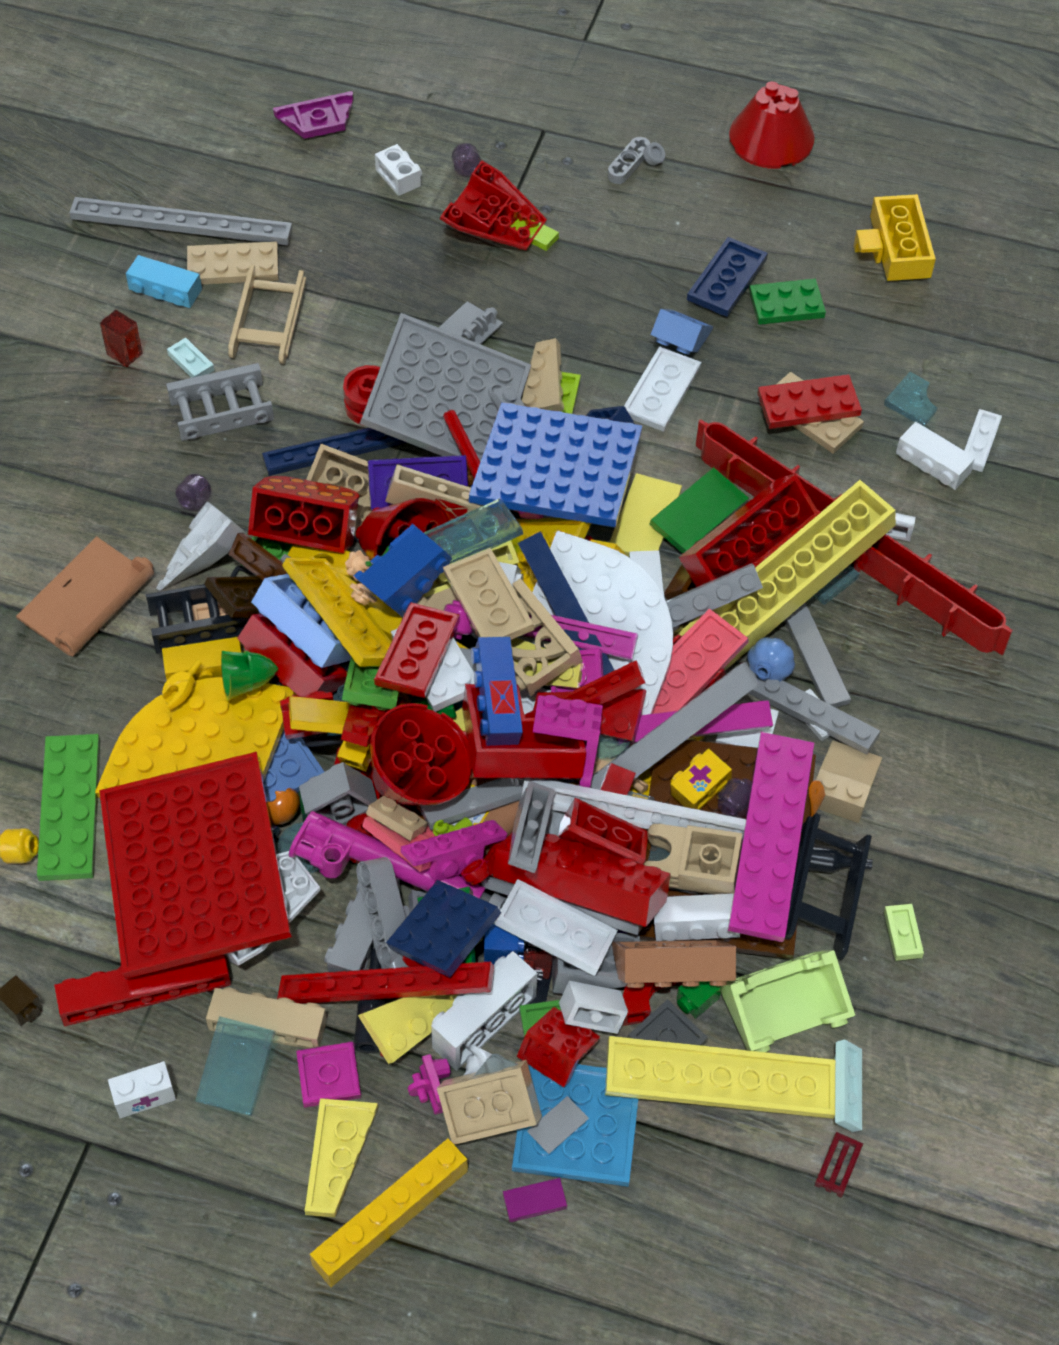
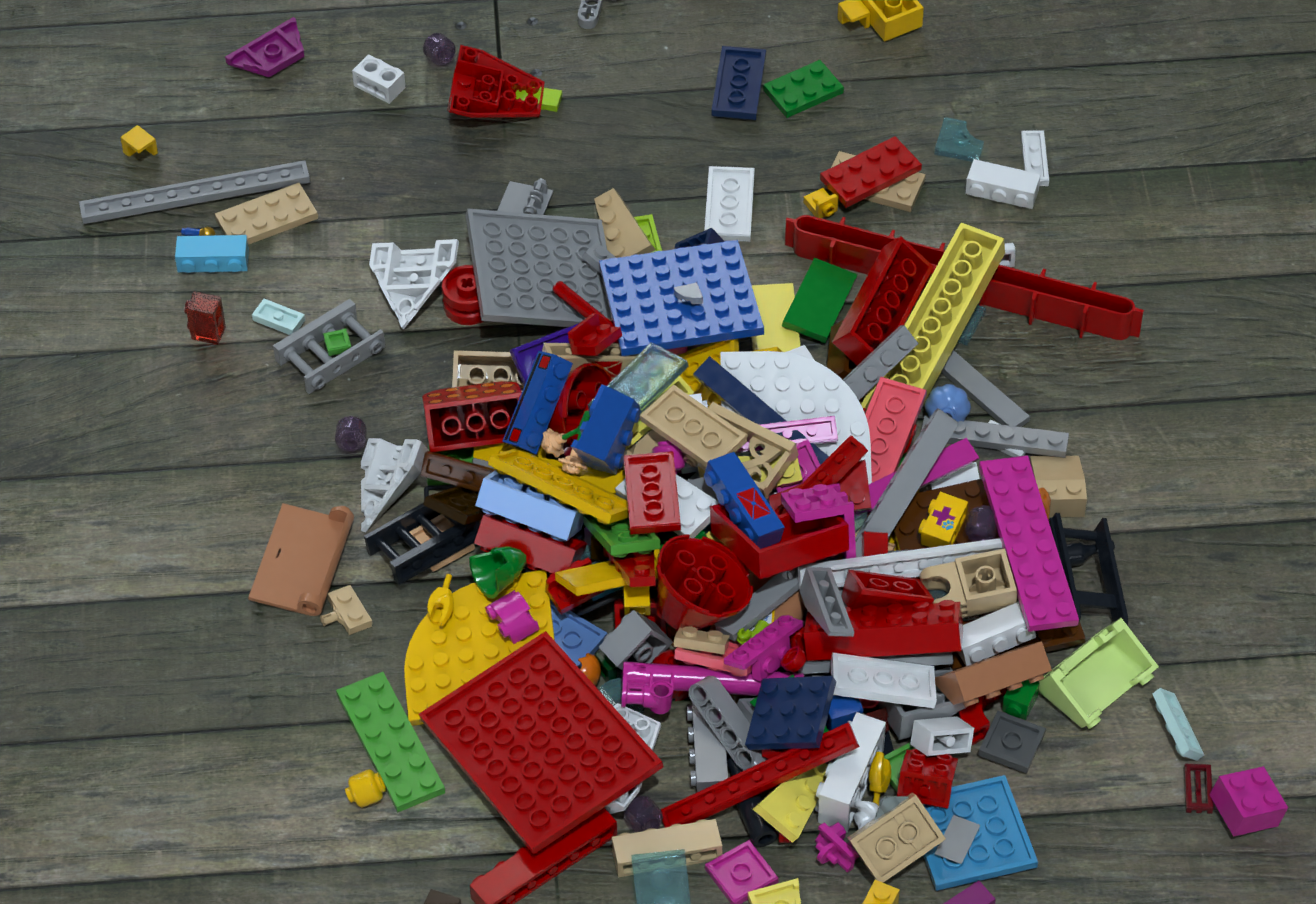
camera: 20 degrees left, 5 degrees down
yellow brick [162,637,241,681] -> none
tan piece [228,265,306,364] -> none
dark blue tile [262,428,408,476] -> none
light yellow plate [605,1036,836,1119] -> none
medium blue slope [651,309,713,355] -> none
yellowish green plate [884,904,924,961] -> none
none -> yellow panel [120,125,158,157]
none -> piece [181,227,216,236]
none -> tan plate [320,585,372,635]
none -> bright green tile [323,329,351,356]
none -> white wedge [369,239,459,329]
none -> dark pink cylinder [485,590,540,644]
none -> blue brick [502,351,573,454]
none -> red bracket [568,313,622,356]
none -> clear purple head [624,796,663,833]
none -> light grey tile [674,283,703,304]
none -> yellow bracket [803,188,838,219]
none -> yellow hand [869,751,891,806]
none -> dark pink brick [1210,766,1288,837]

